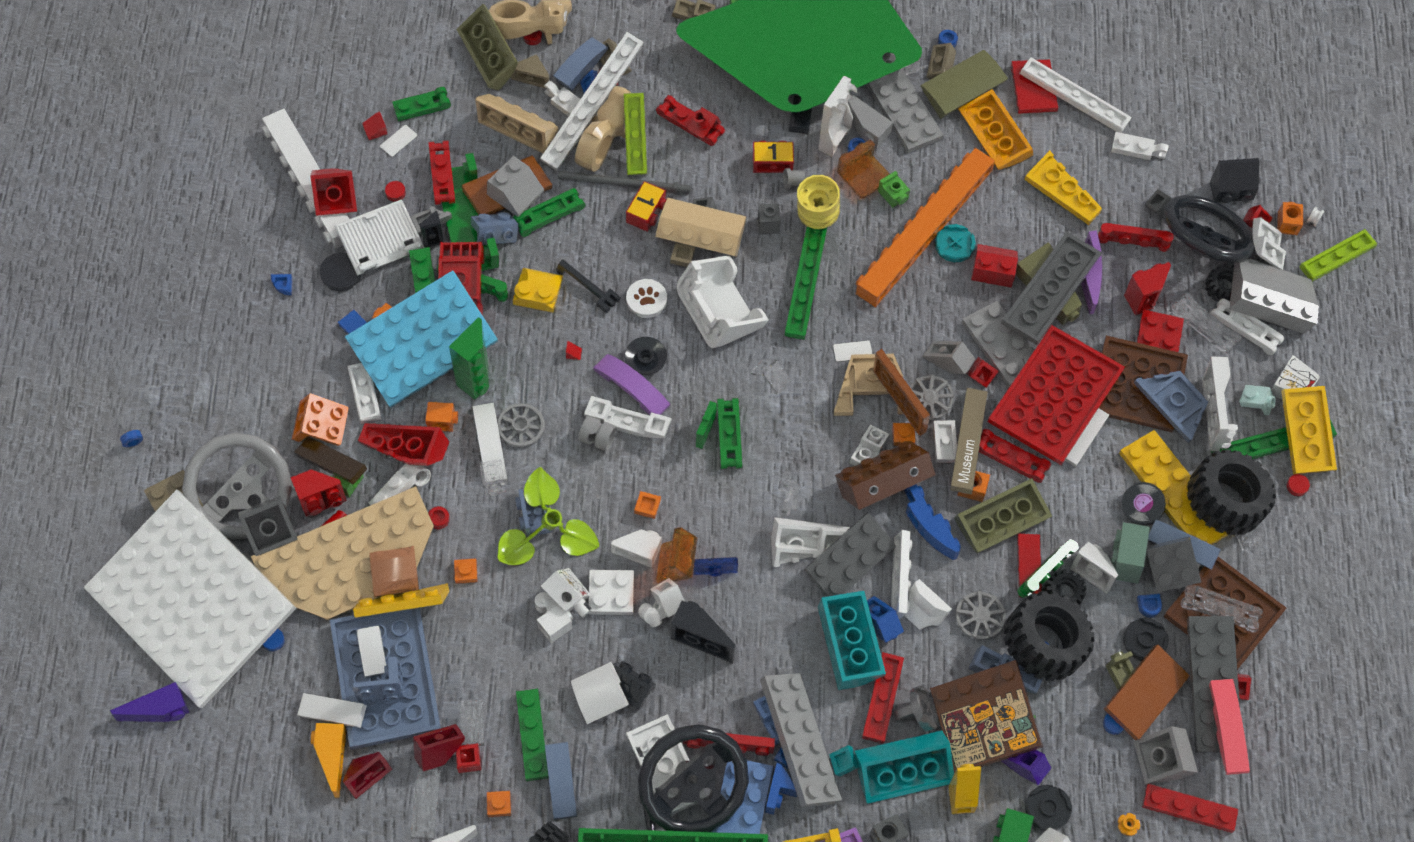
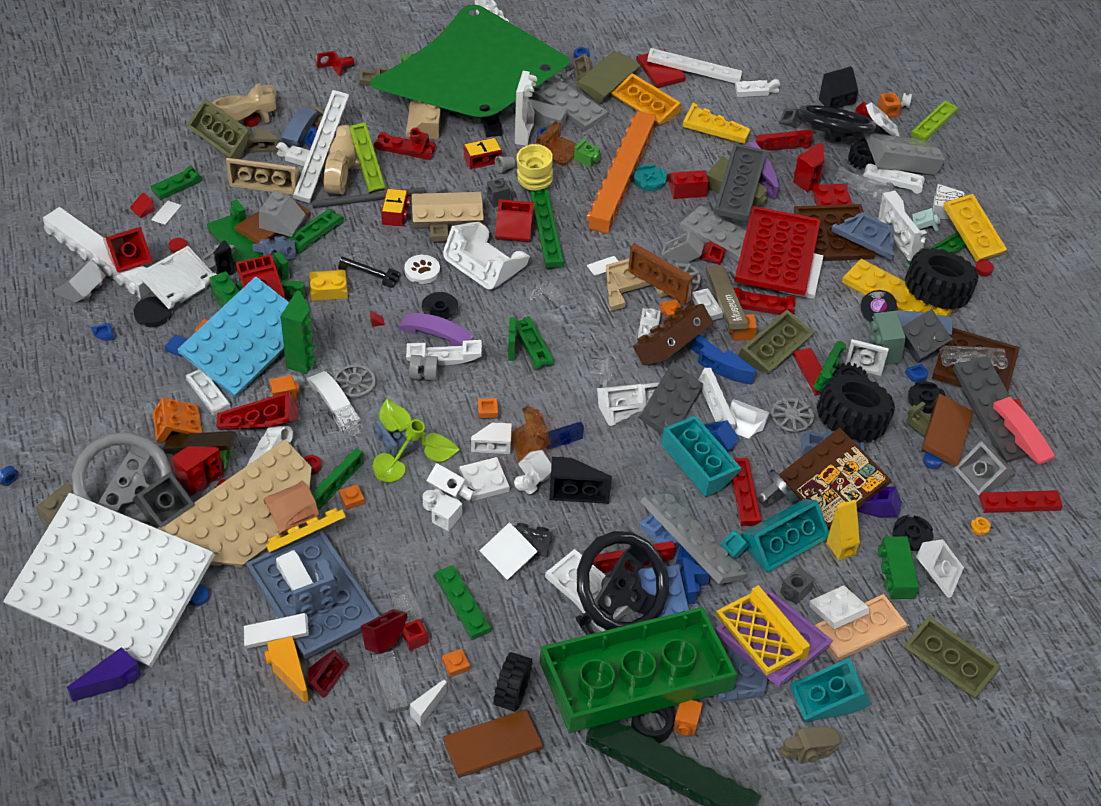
camera: 20 degrees left, 15 degrees down
red plate [428,140,455,205] -> none
sand blue slope [545,742,577,820] -> none
none -> light grey slope [52,259,107,303]
none -> green plate [311,448,363,510]
none -> tan slope [406,100,442,139]
none -> red slope [495,199,534,242]

